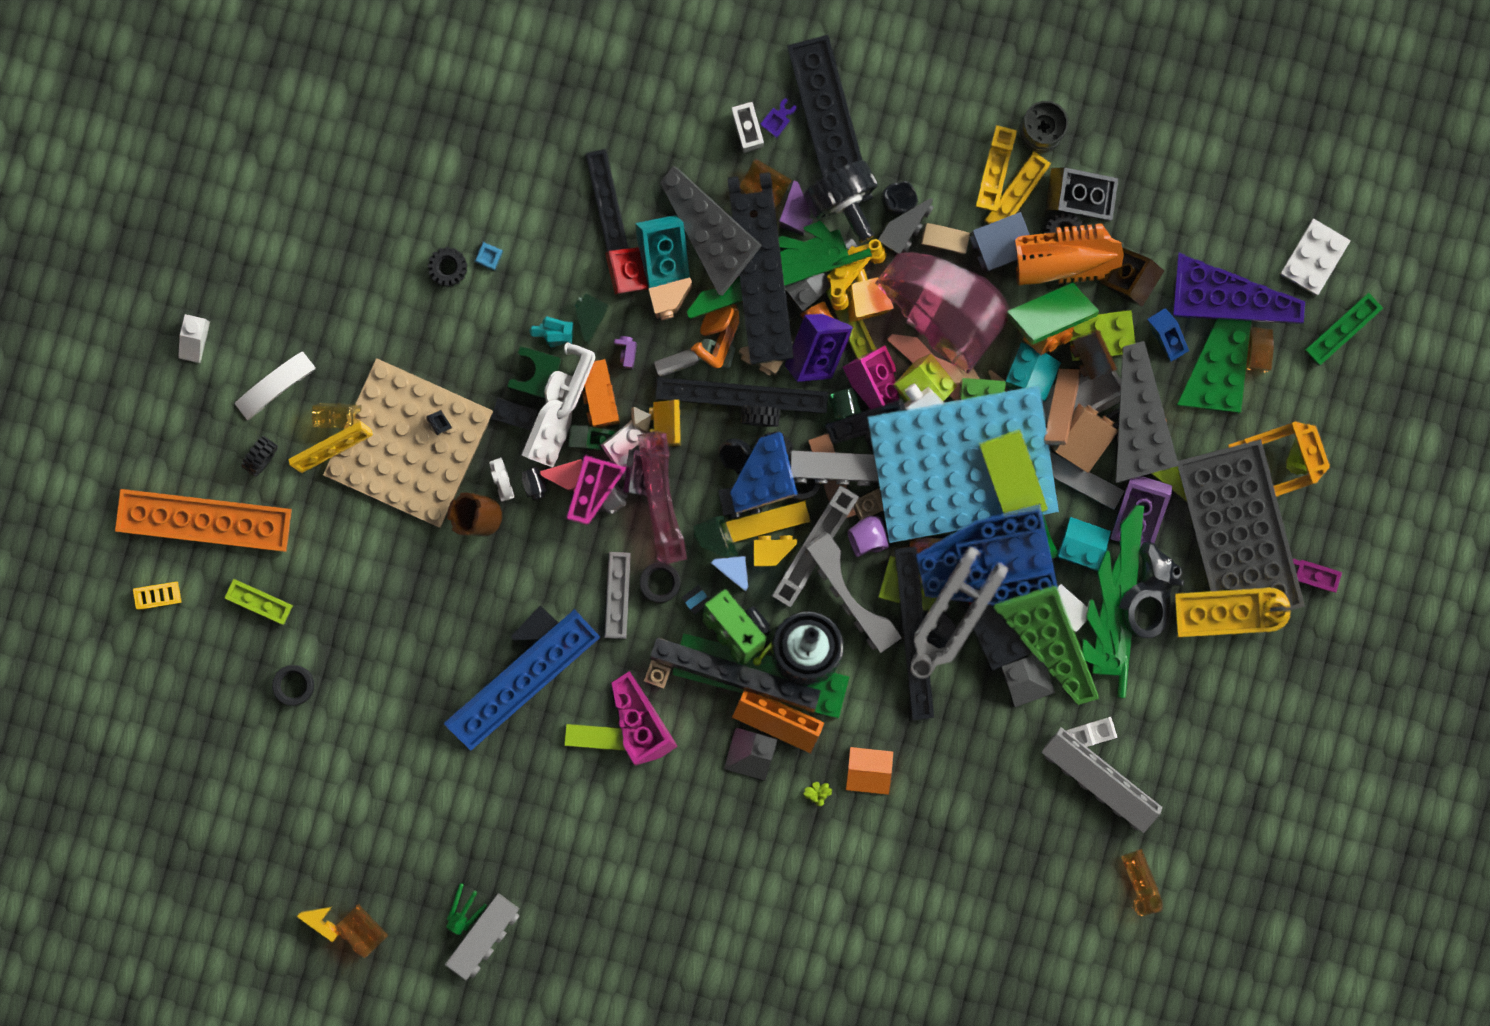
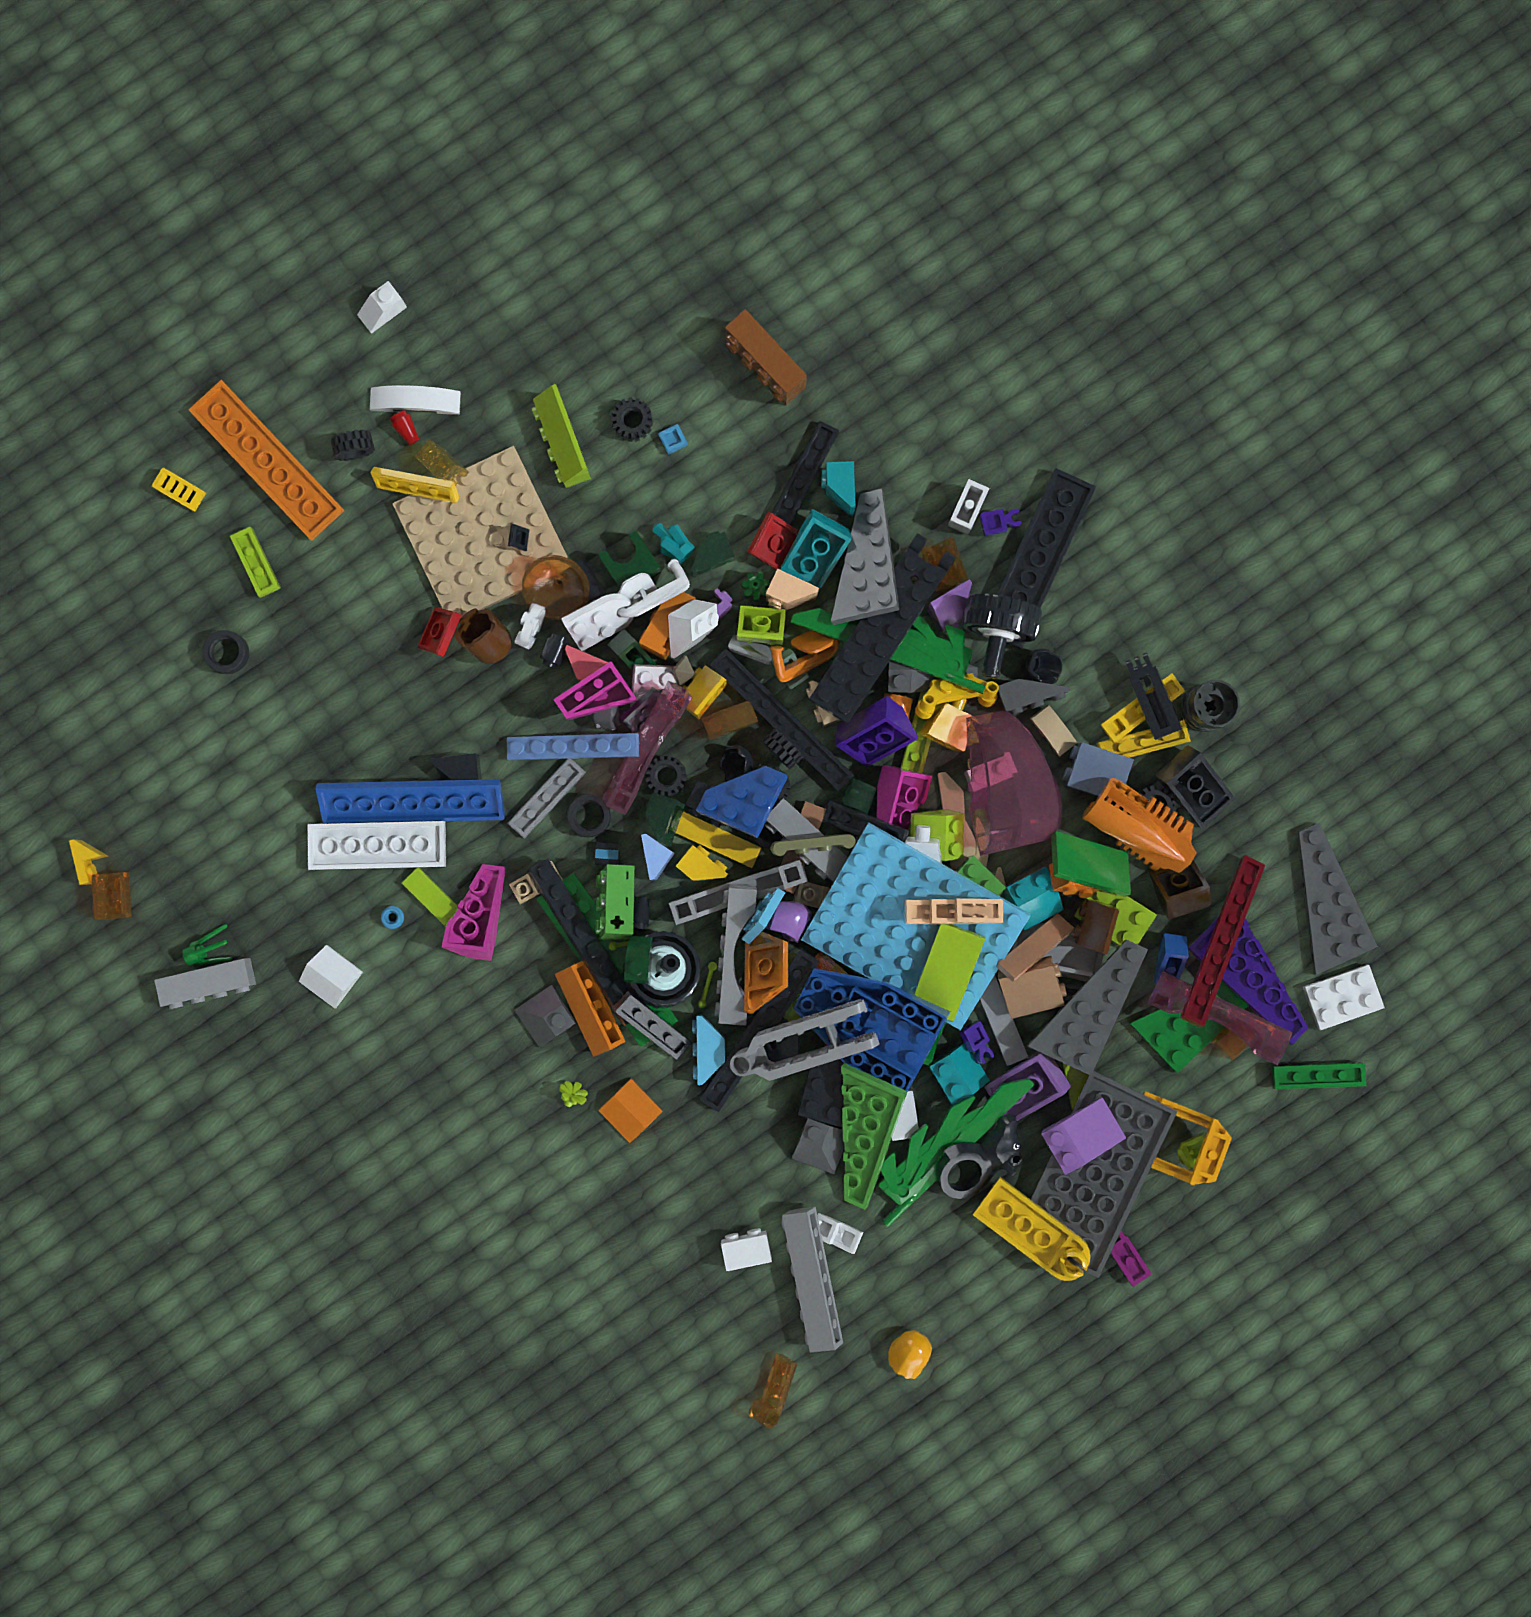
camera: 35 degrees right, 0 degrees up
none -> white slope [299,945,363,1008]
none -> white plate [308,821,446,870]
none -> dark azure plate [381,906,404,929]
none -> red cone [390,410,420,446]
none -> red tile [417,607,462,657]
none -> medium blue plate [507,733,639,760]
none -> clear orange dish [522,555,590,620]
none -> lime slope [532,384,591,488]
none -> plate [612,991,692,1060]
none -> dark green slope [624,936,653,984]
none -> black tyre [646,755,687,797]
none -> white slope [668,599,719,658]
none -> medium azure slope [692,1014,725,1085]
none -> lime hinge [698,962,717,1008]
none -> clear orange slope [702,701,758,740]
none -> white brick [721,1228,772,1271]
none -> dark orange brick [725,309,807,406]
none -> lime slope [737,606,786,645]
none -> green plant [741,572,771,601]
none -> medium azure plate [742,888,785,944]
none -> orange wing [744,931,788,1014]
none -> olive plate [770,834,856,856]
none -> teal slope [821,461,856,516]
none -> light orange hair [888,1330,932,1379]
none -> light nougat slope [904,898,1003,924]
none -> dark purple plate [959,1021,994,1064]
none -> medium lavender slope [1042,1097,1126,1175]
none -> black hinge [1125,653,1183,740]
none -> clear pink arch [1148,971,1293,1065]
none -> dark red plate [1180,855,1265,1028]
none -> dark grey wing [1297,823,1378,975]

